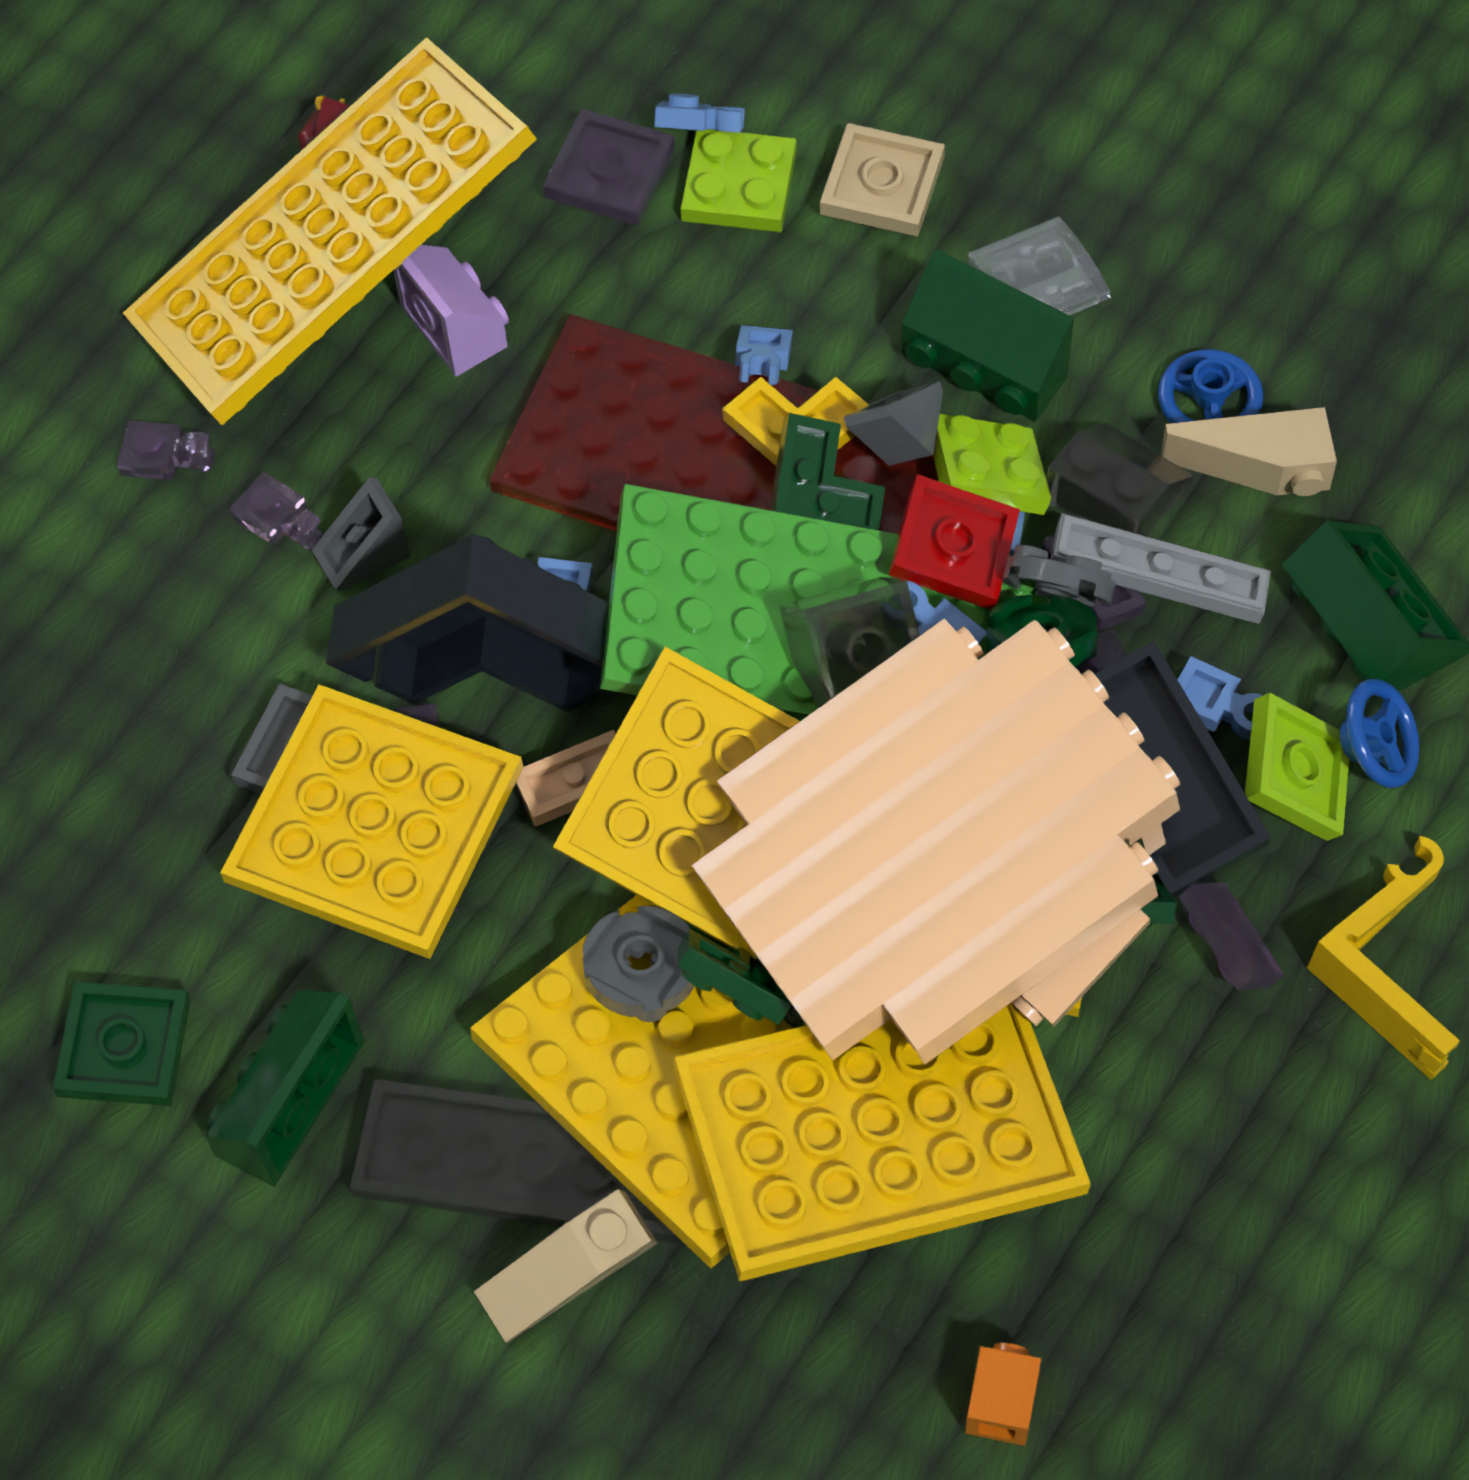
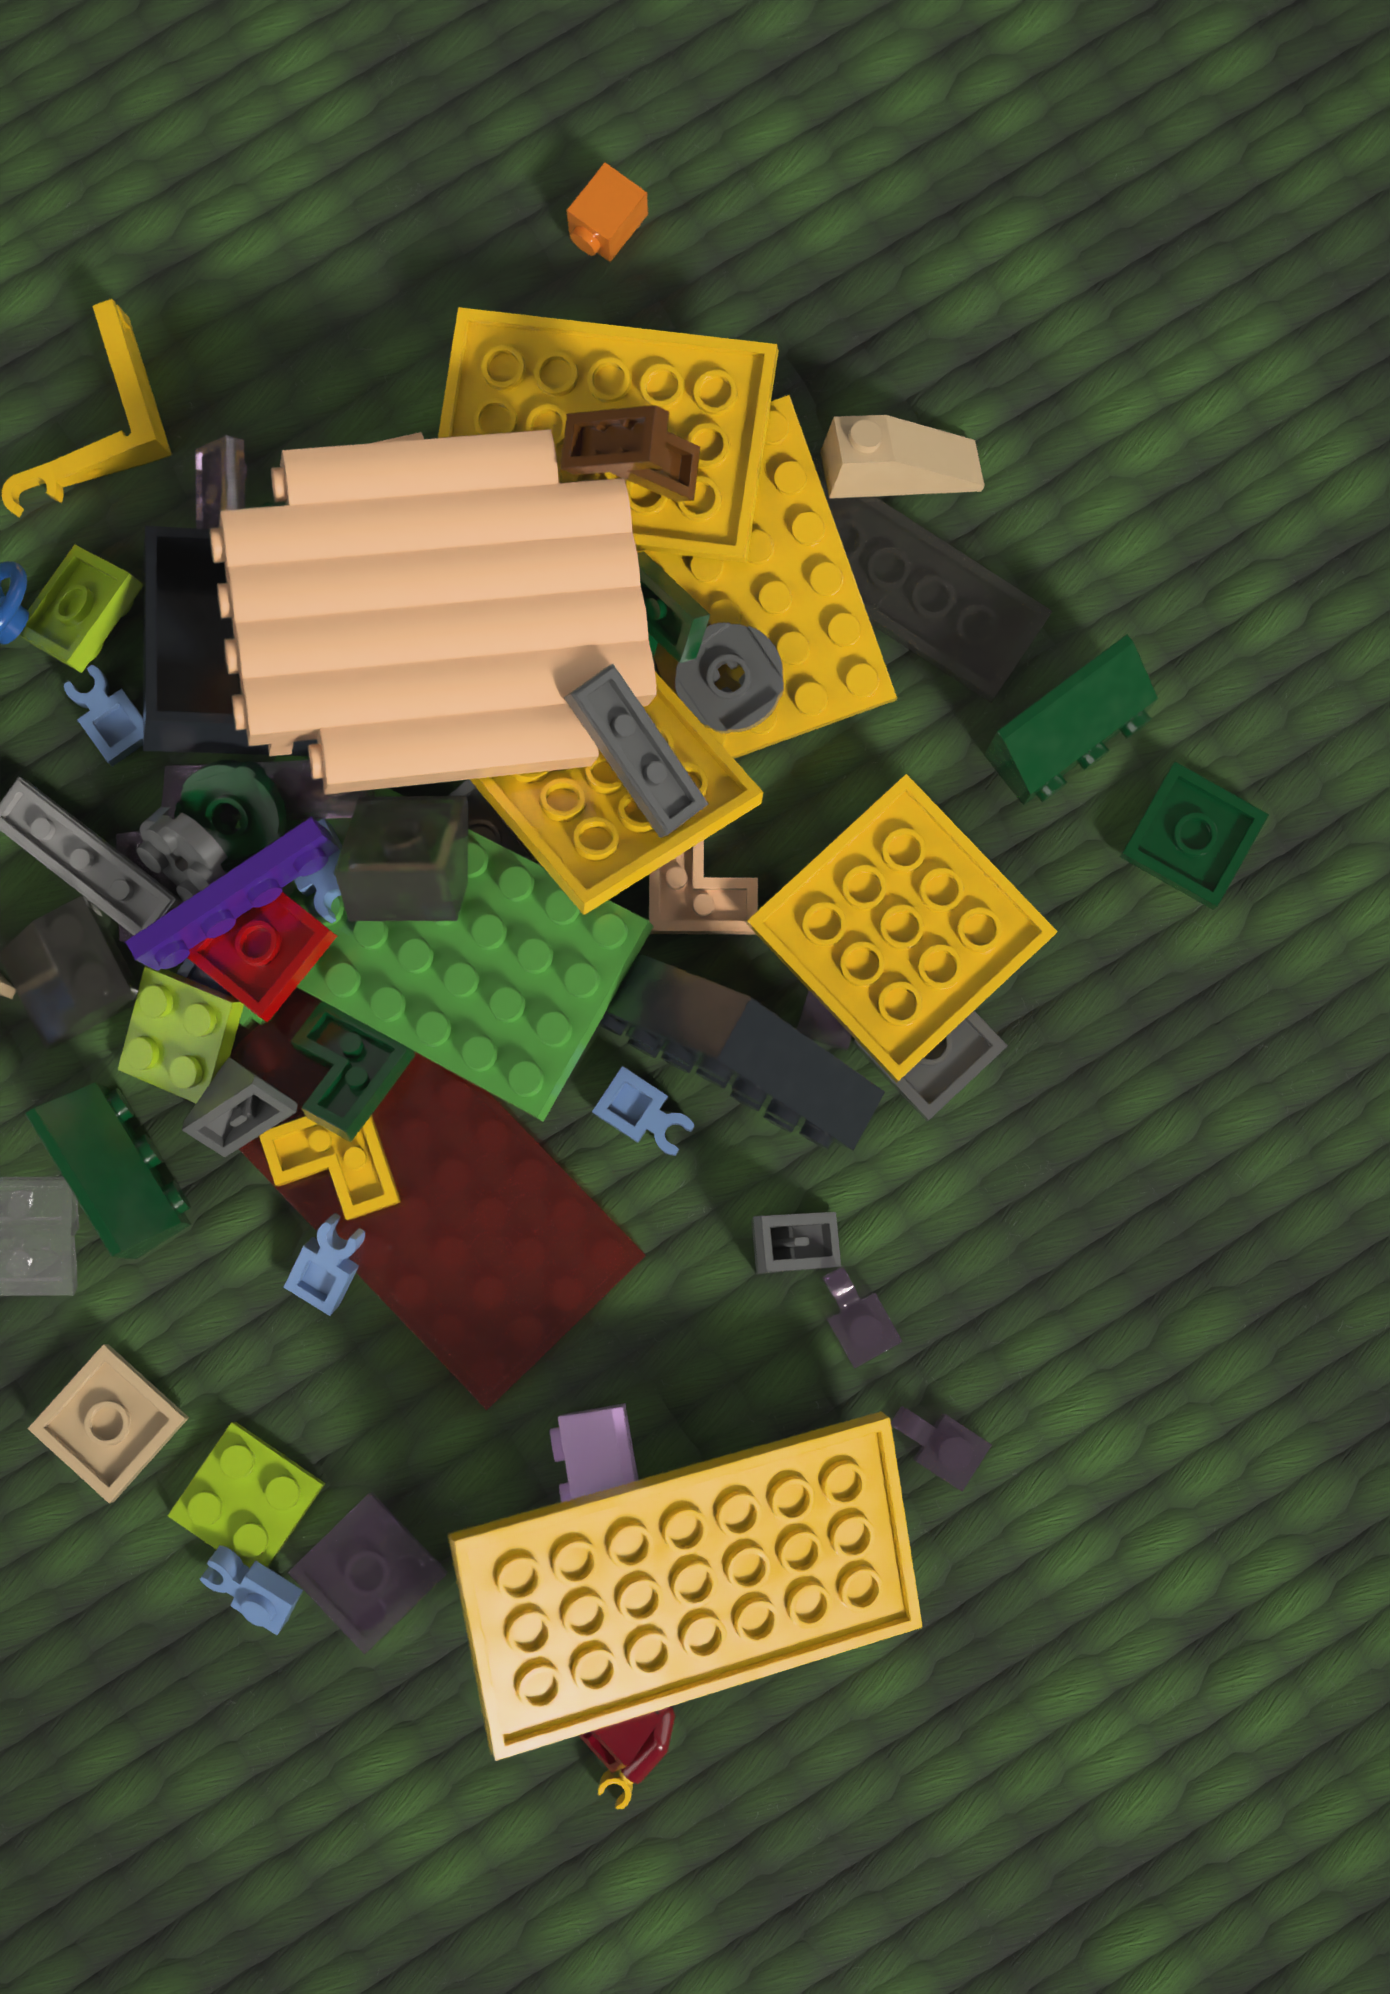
camera: 160 degrees left, 20 degrees up
none -> dark purple plate [125,817,340,971]
none -> reddish brown bracket [560,405,700,502]
none -> dark grey tile [564,664,708,838]

